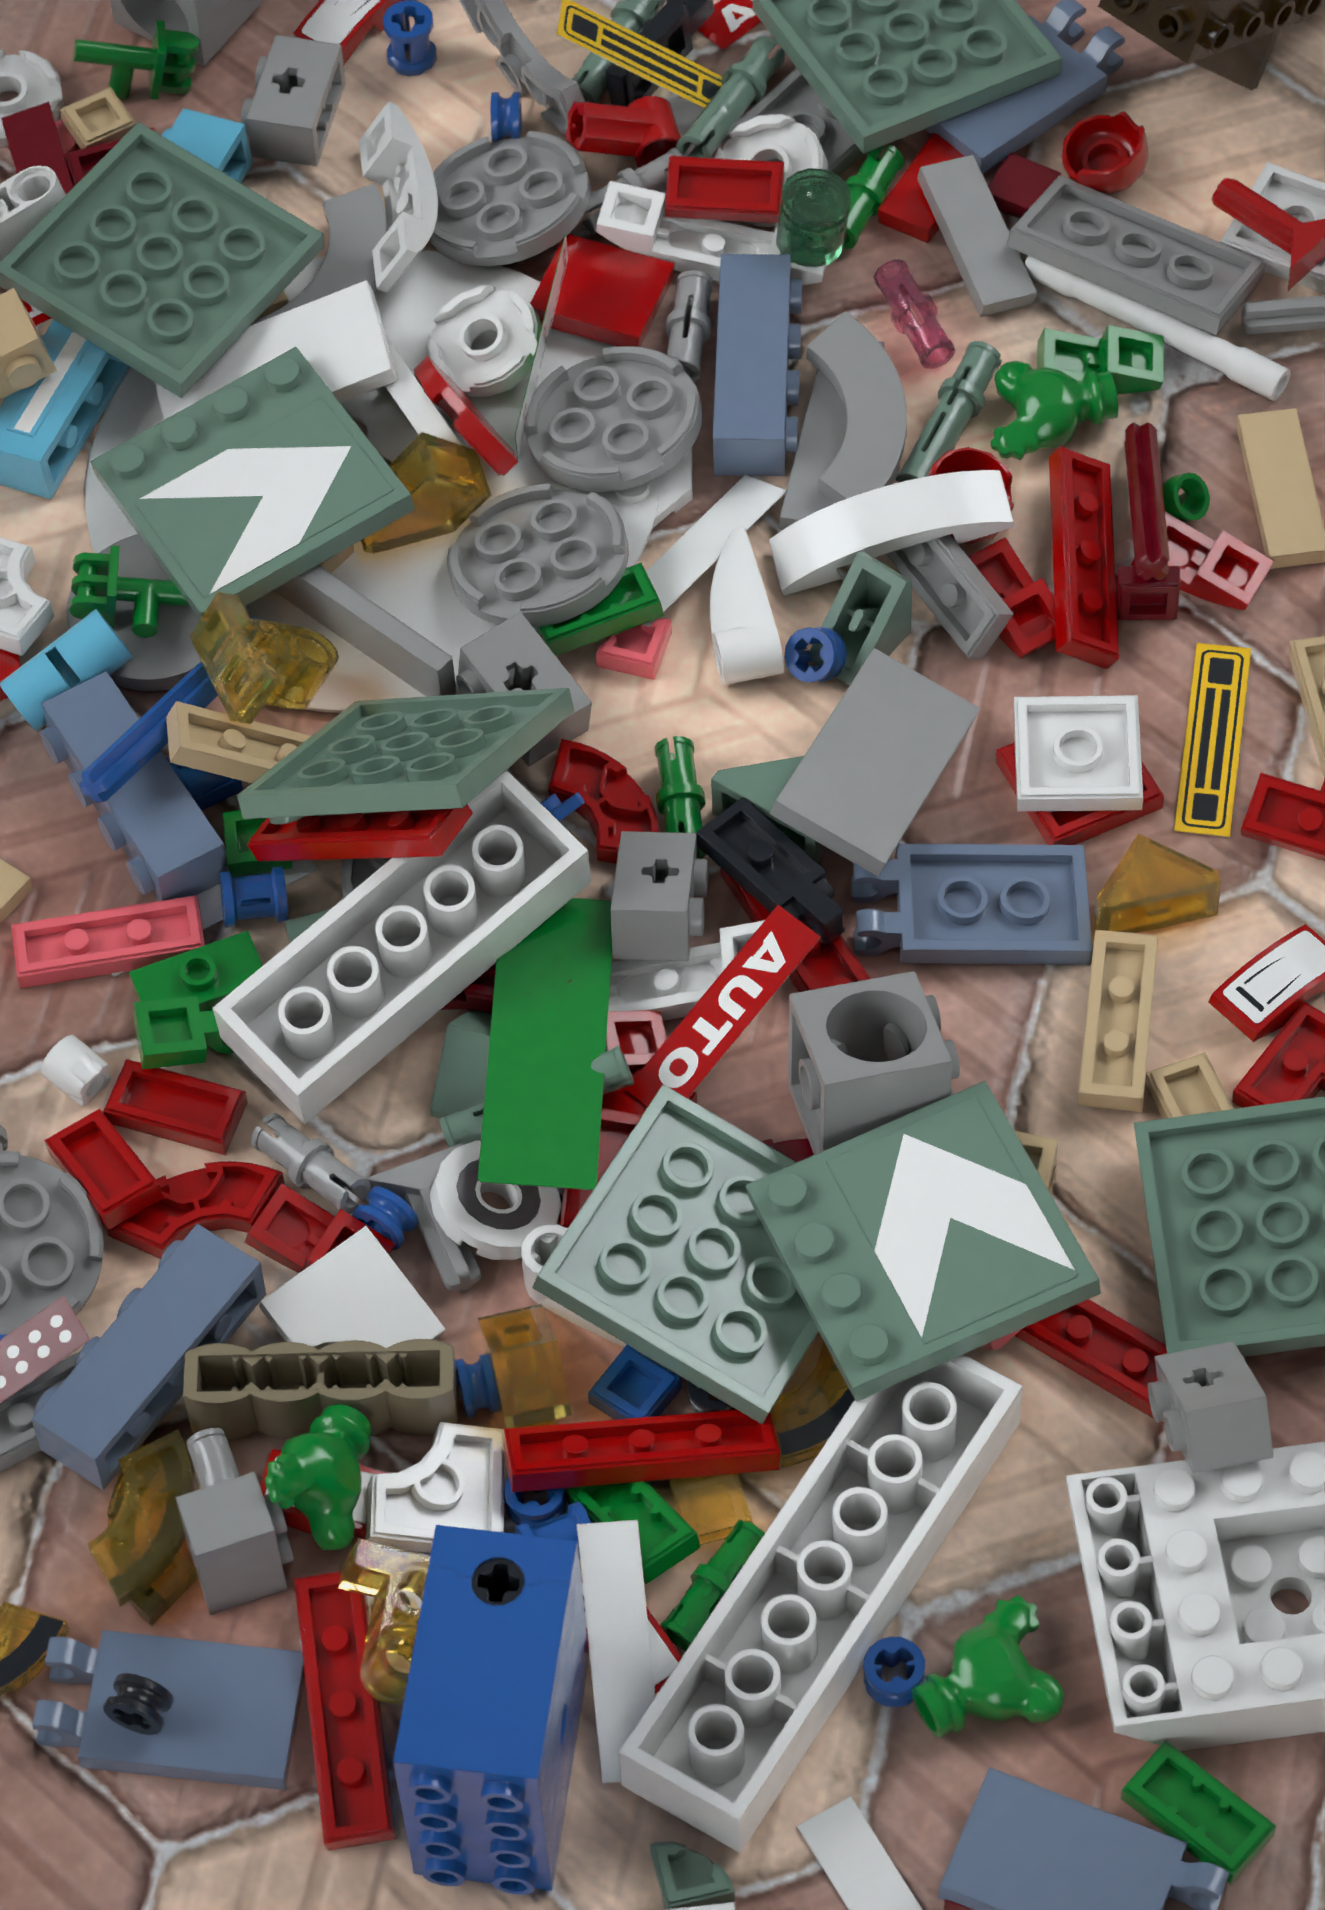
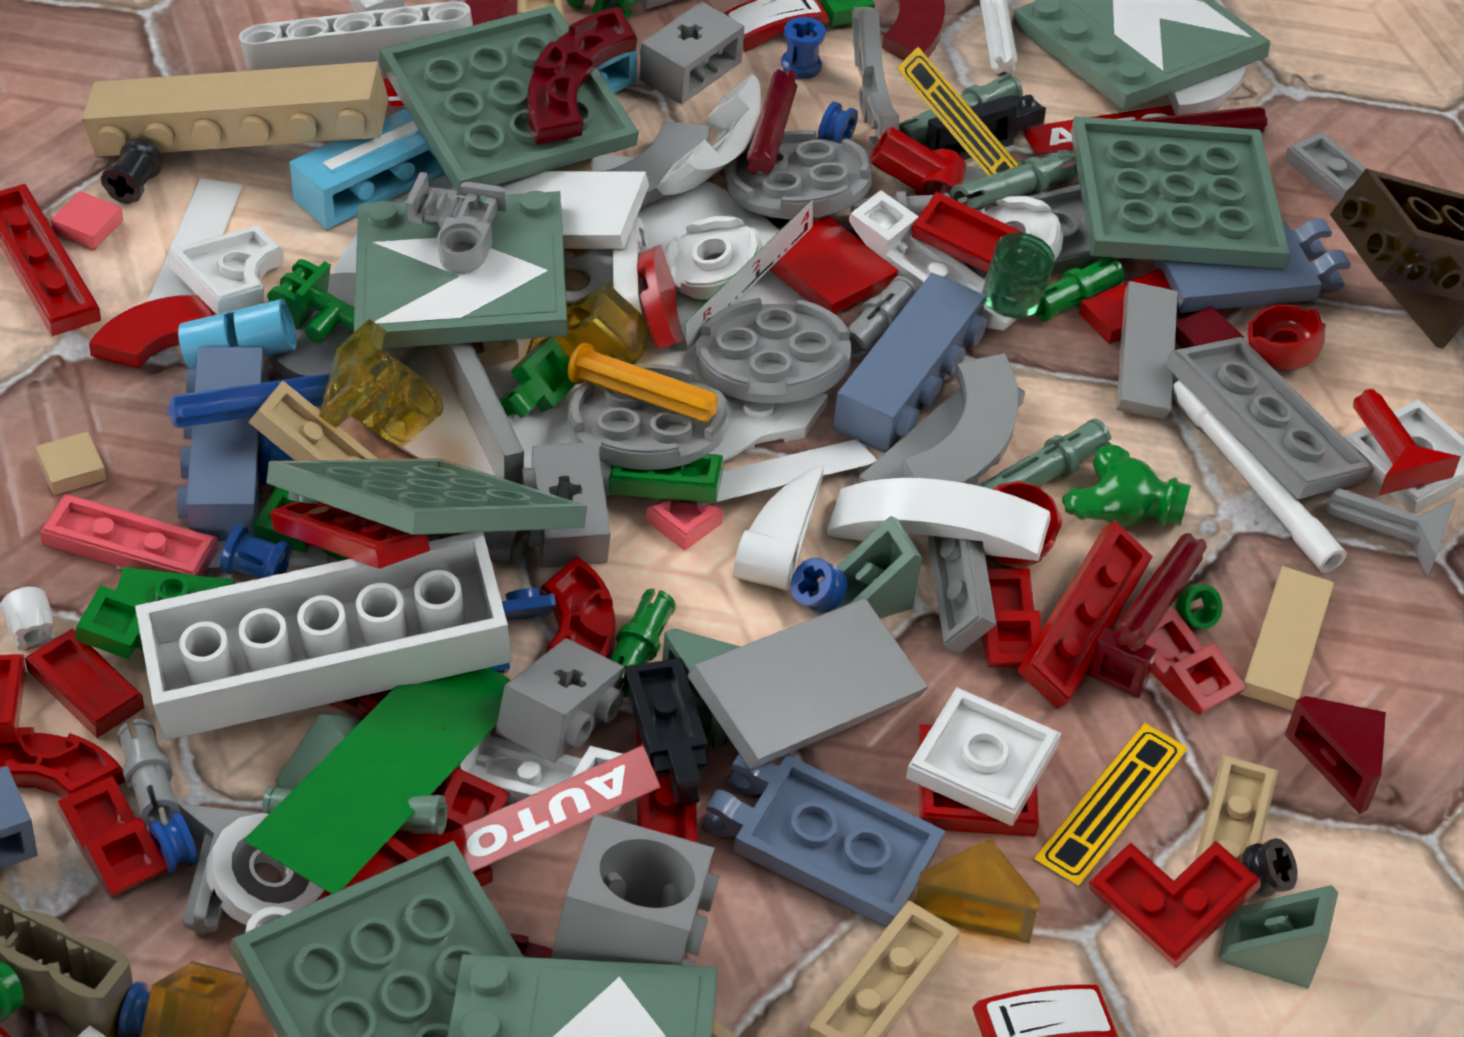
camera: 20 degrees right, 10 degrees down
white tile [259,1226,446,1349] -> none
clear pink pin [874,259,955,369] -> none
green slope [1037,325,1164,394] -> none
none -> light grey piece [406,172,507,273]
none -> green plate [499,337,576,421]
none -> dark red tile [526,7,637,145]
none -> light orange axle [568,342,719,423]
none -> dark red axle [747,69,798,175]

